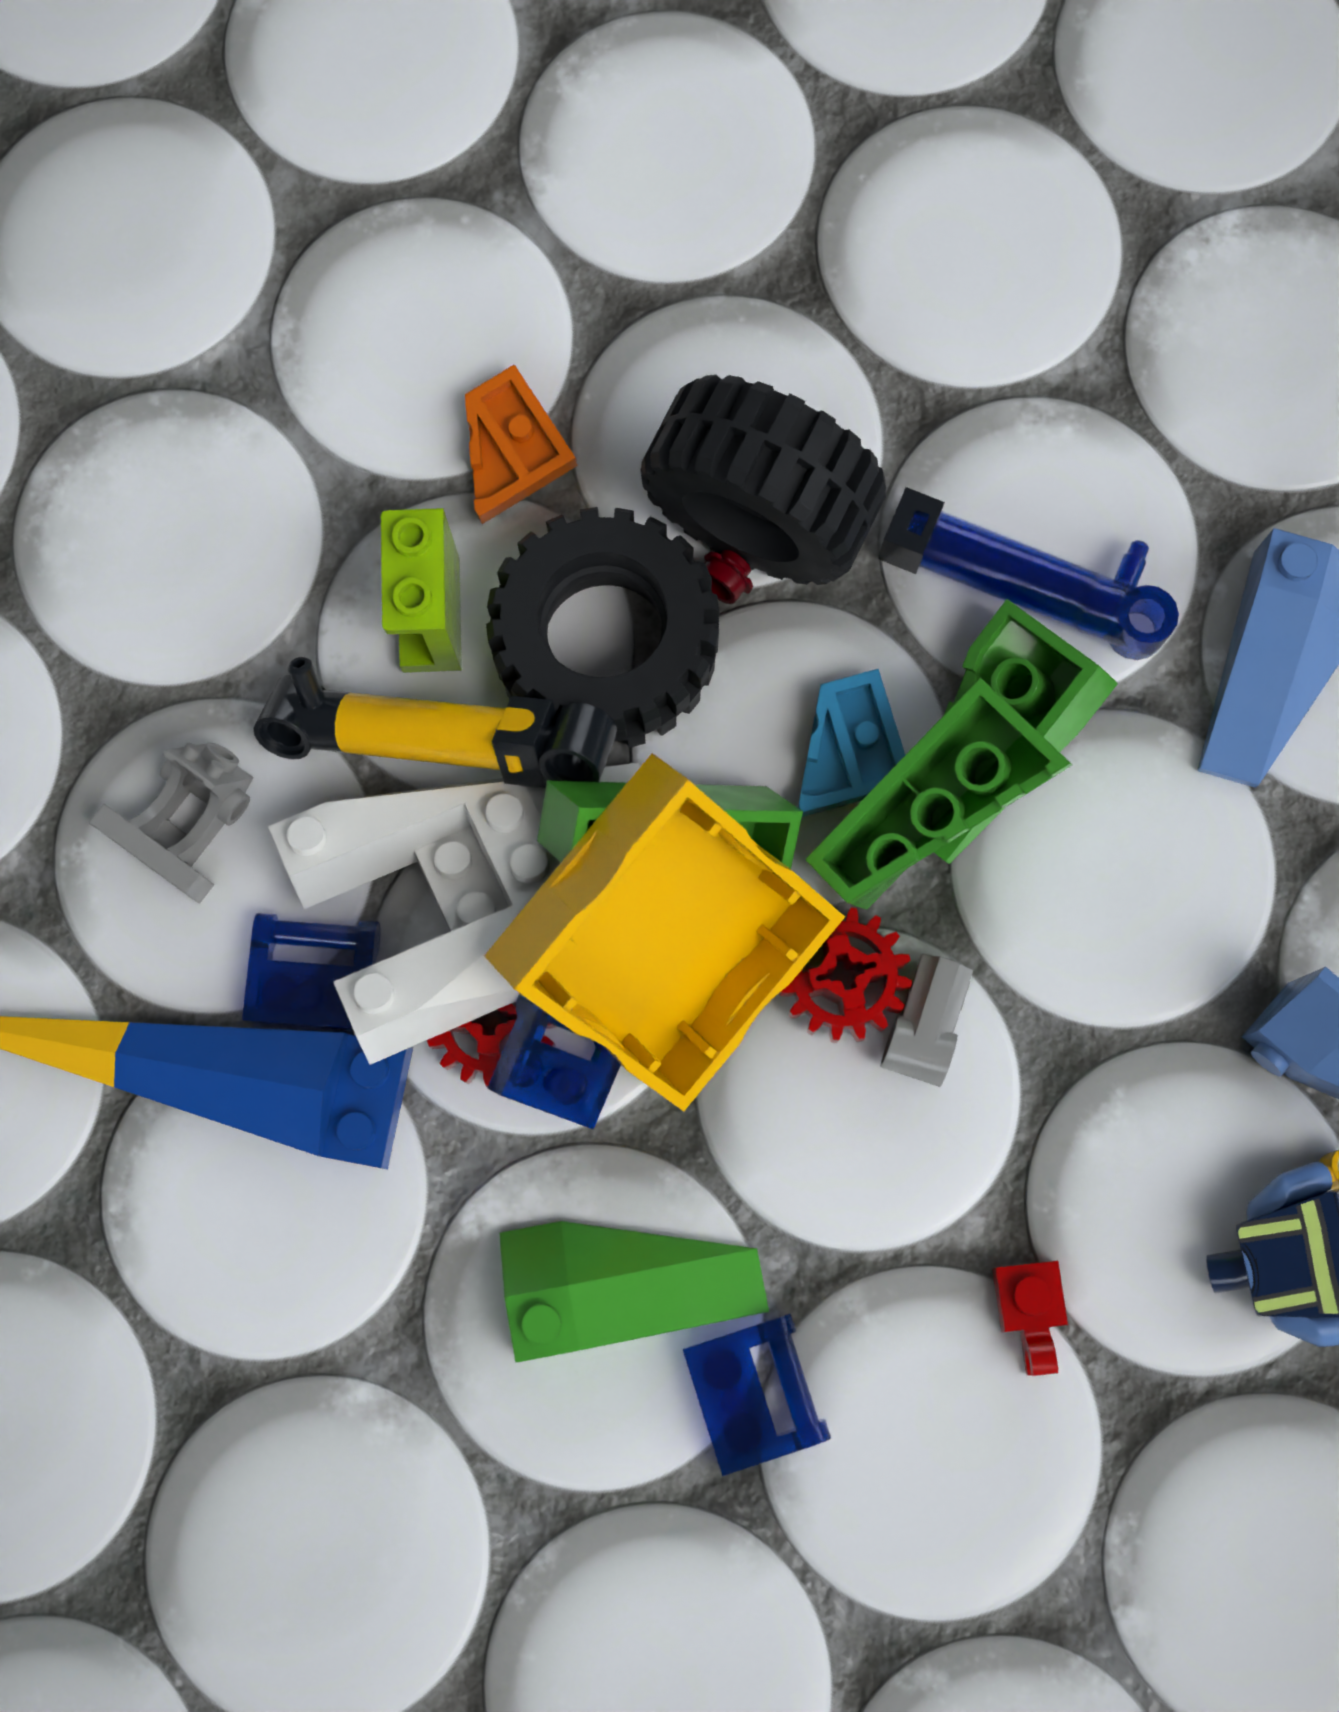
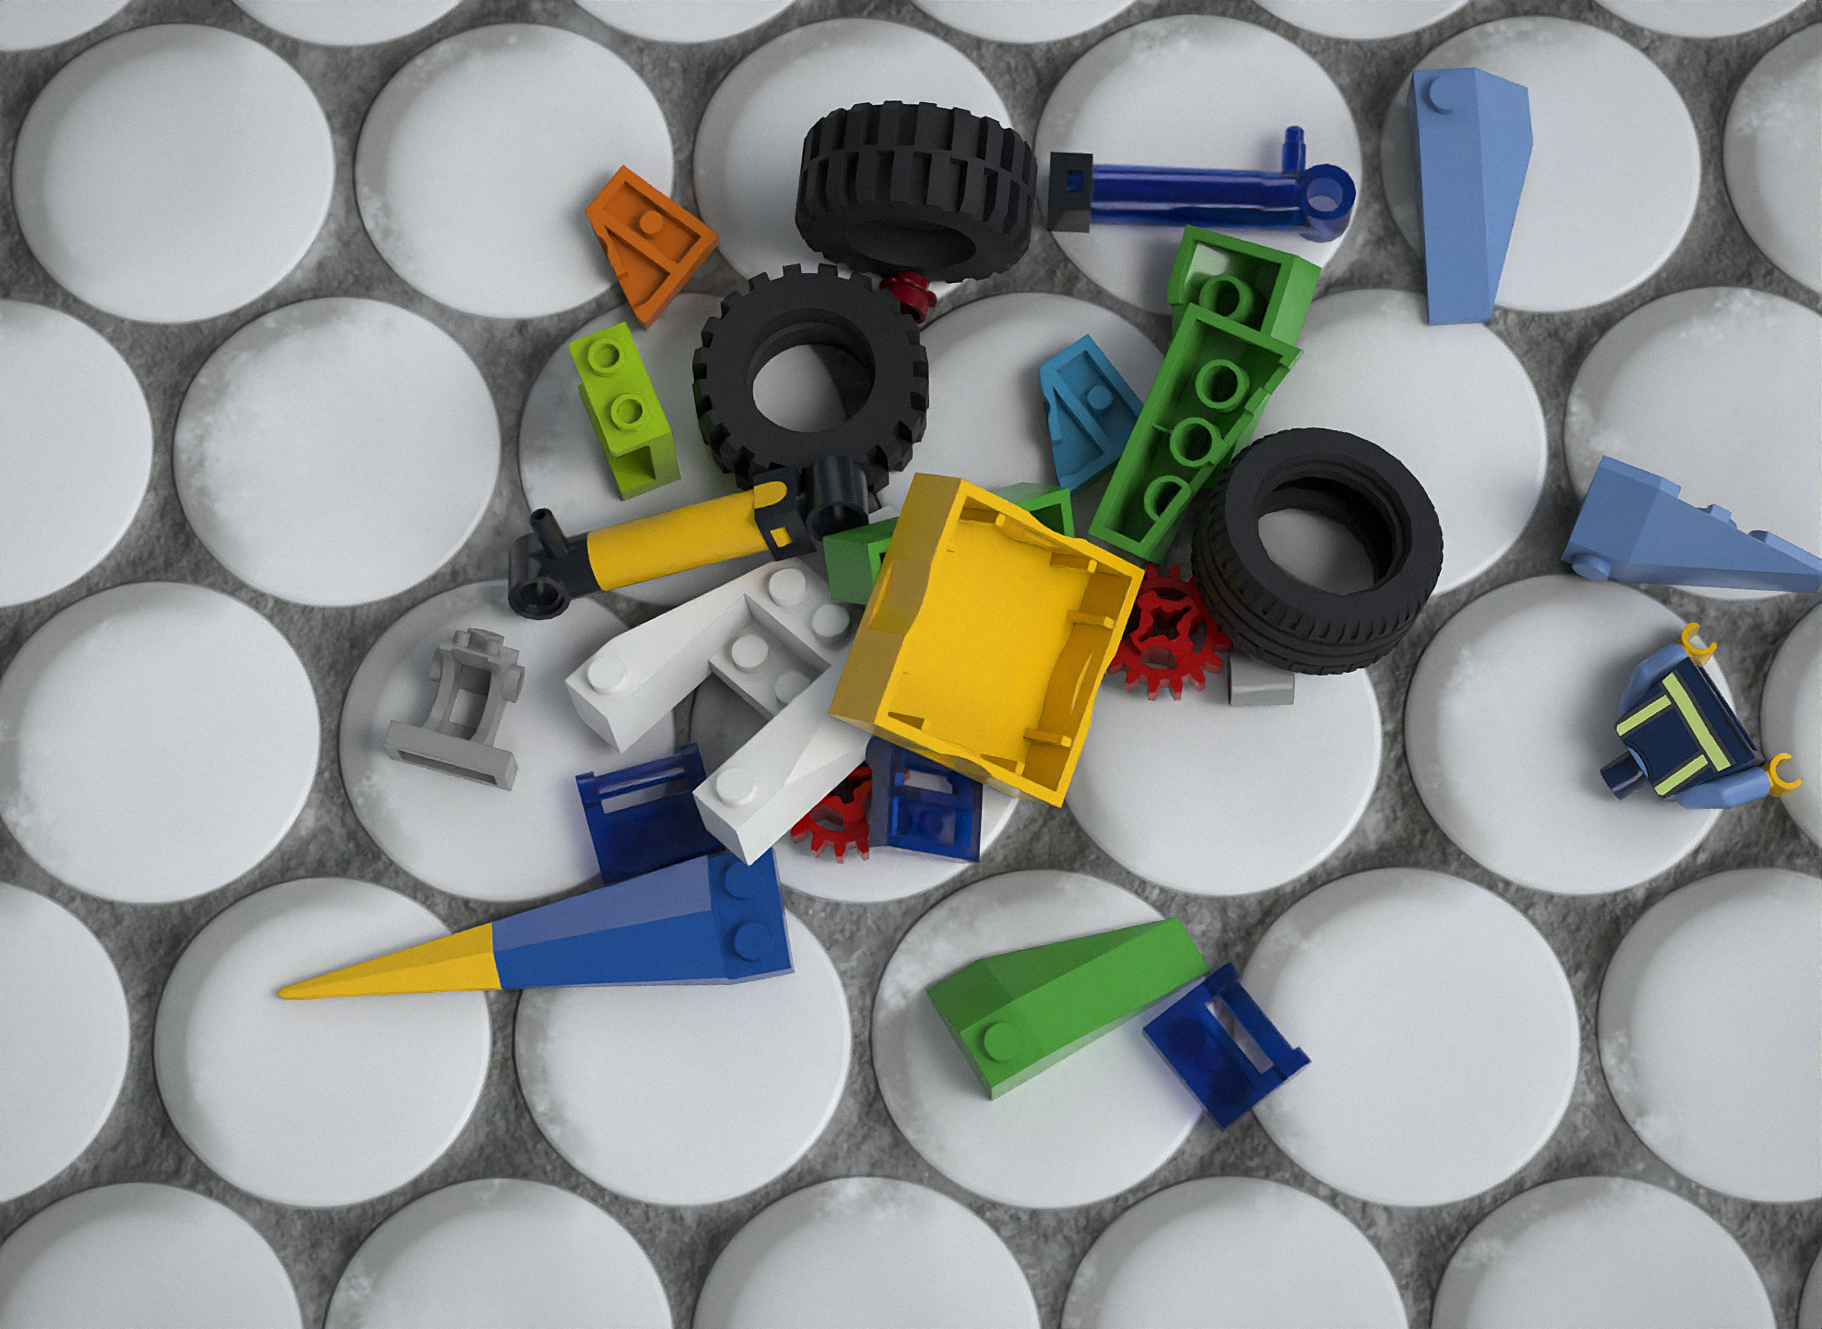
camera: 20 degrees left, 5 degrees down
red plate [992,1261,1068,1376] -> none
none -> black tyre [1190,427,1444,676]

